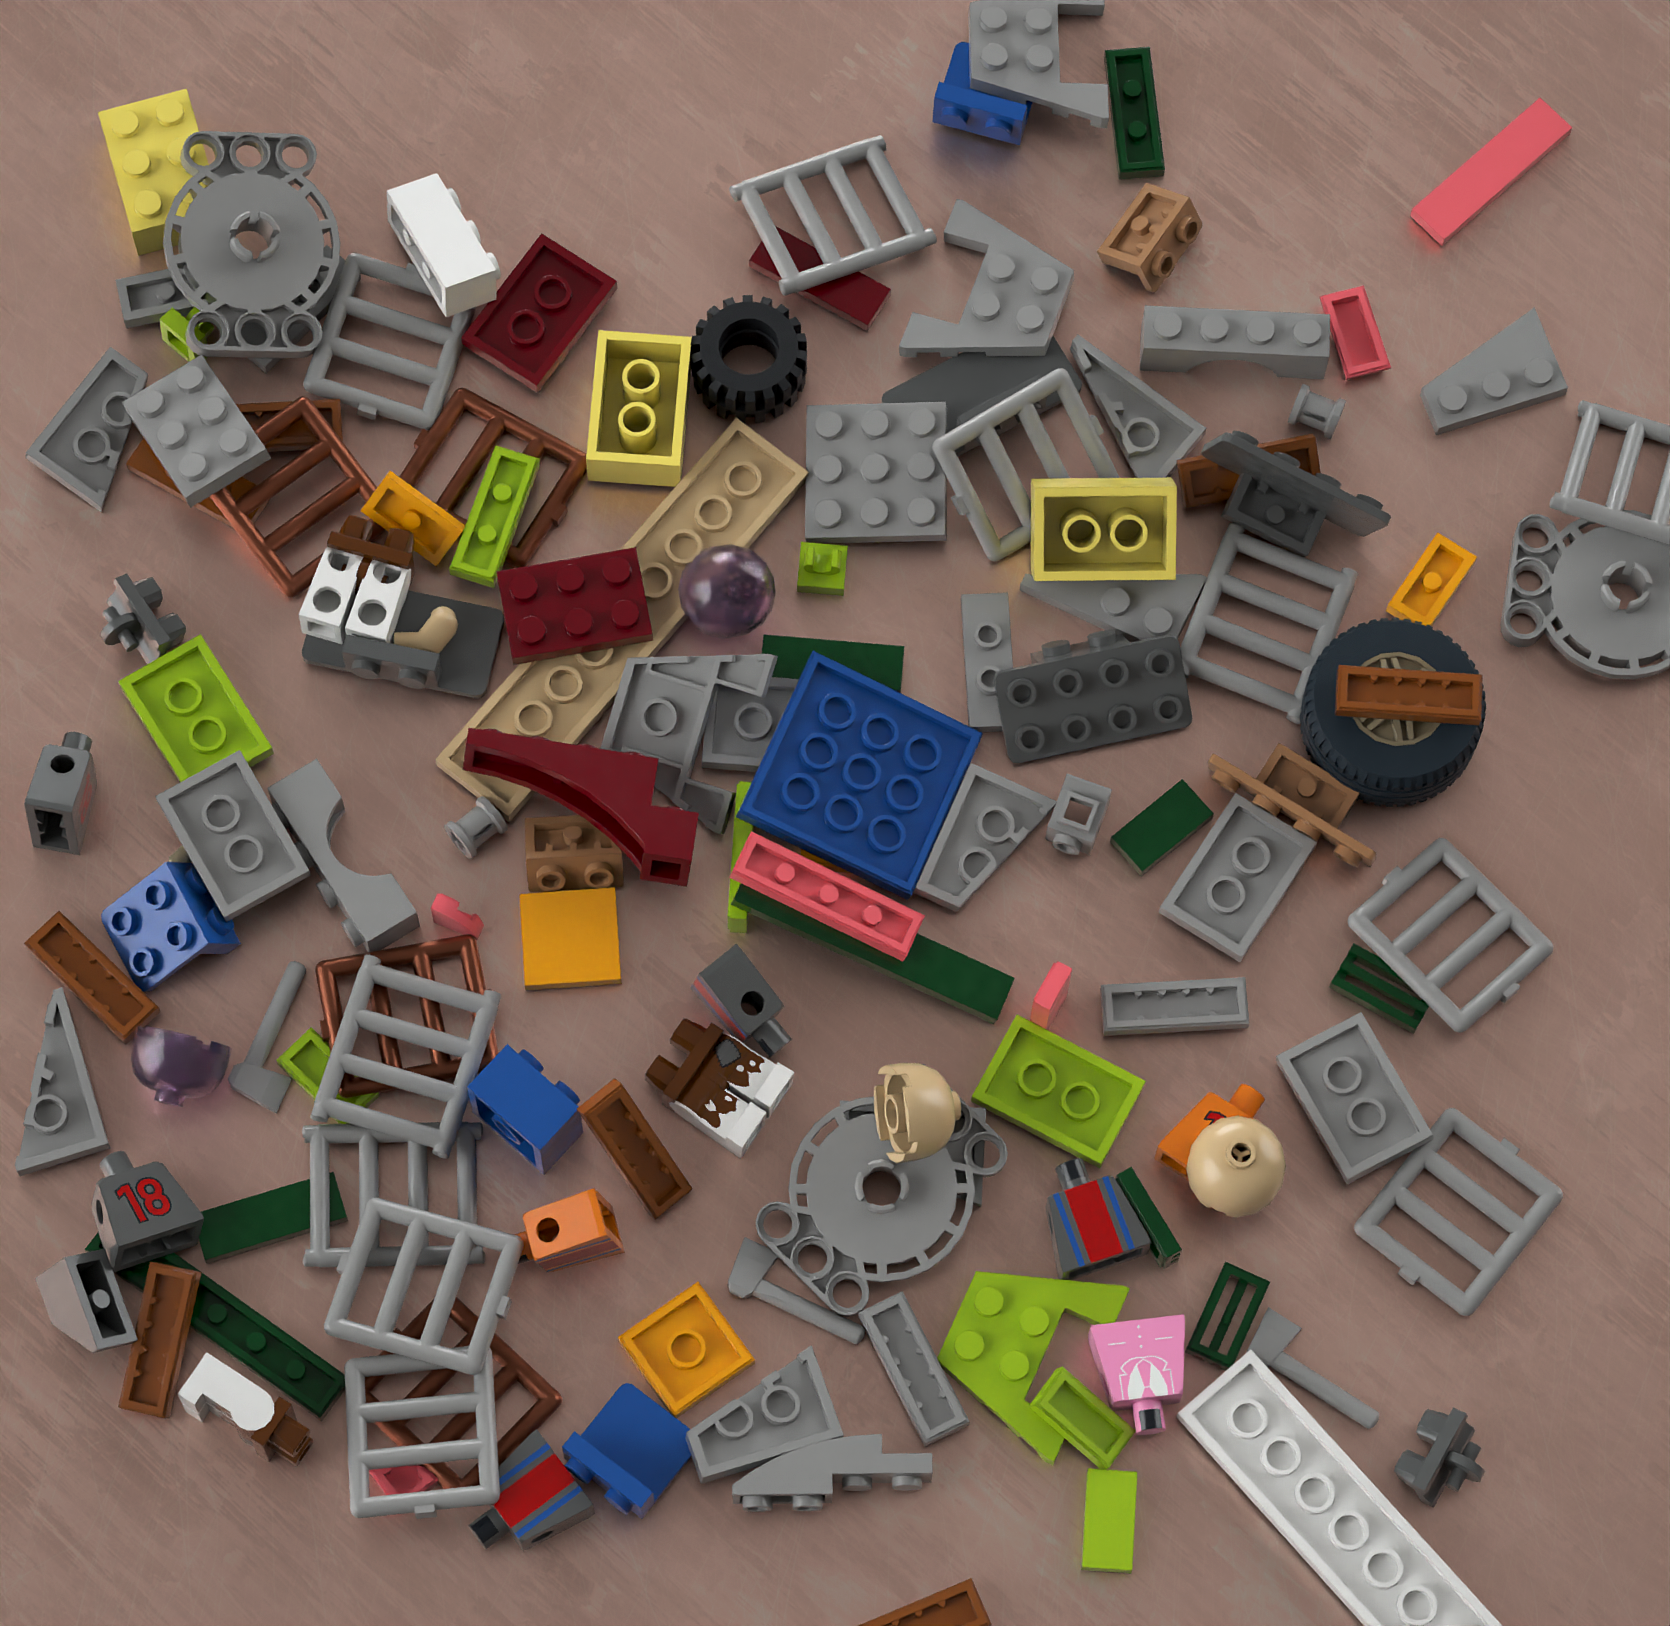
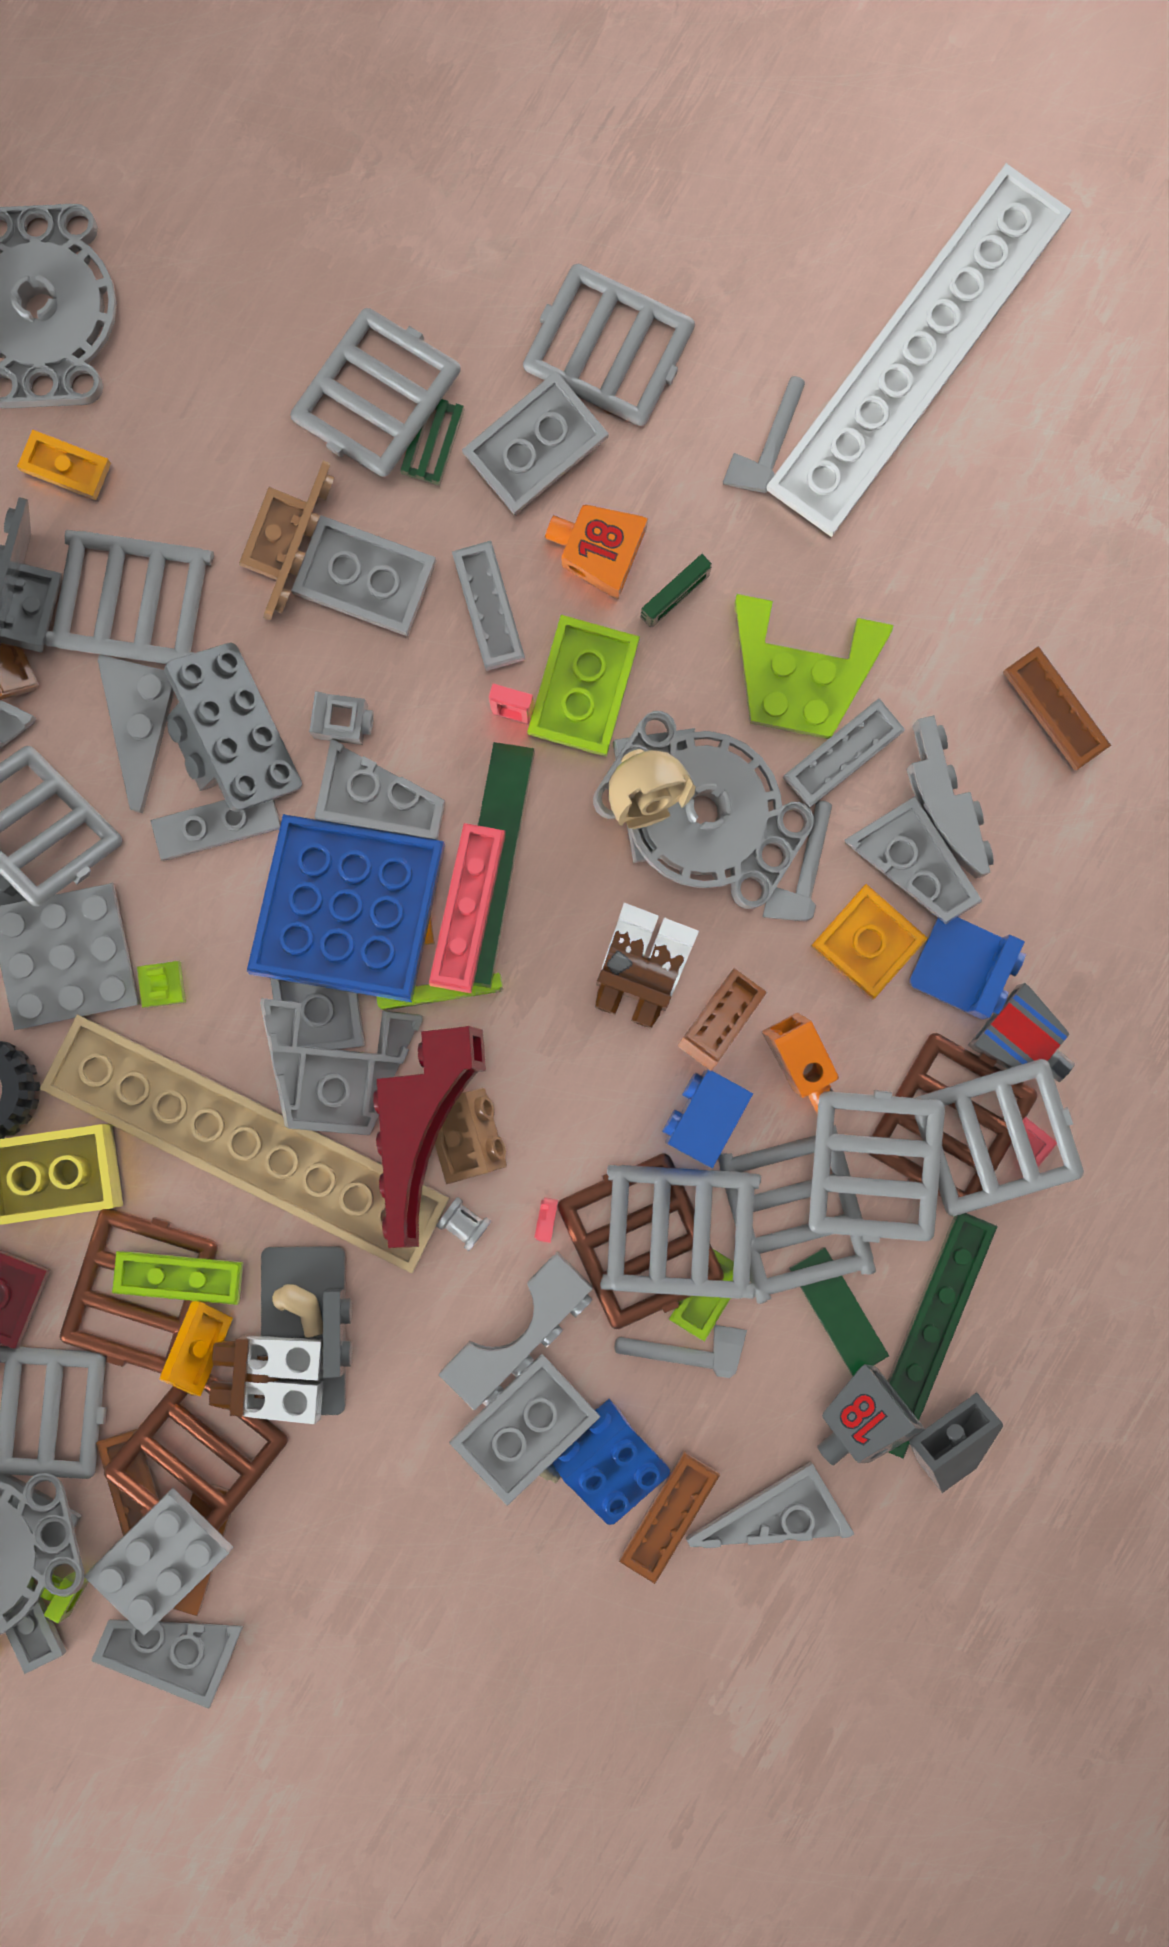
camera: 100 degrees left, 15 degrees up
dark grey torso [24,732,97,855] -> none
dark grey hips [101,573,186,664] -> none
lime plate [118,634,274,782] -> none
dark orange plate [118,1262,202,1418] -> none
clear purple cylinder [131,1026,232,1107] -> none
white hips [178,1352,313,1467] -> none
dark red plate [496,547,653,665] -> none
light orange tile [519,887,622,991] -> none
cylinder [678,544,776,639] -> none
dark grey torso [691,944,792,1057] -> none
dark green tile [762,634,904,693] -> none
lime tile [1028,1366,1136,1469] -> none
light yellow brick [1031,477,1177,581] -> none
torso [1046,1158,1151,1280] -> none
lime tile [1081,1468,1137,1574] -> none
bright pink torso [1088,1314,1185,1435] -> none
dark green tile [1110,779,1214,877] -> none
dark green tile [1185,1261,1270,1371] -> none
tan cylinder [1186,1116,1286,1218] -> none
black wheel [1300,618,1486,807] -> none
dark orange plate [1335,665,1483,725] -> none
dark grey hips [1394,1408,1485,1507] -> none

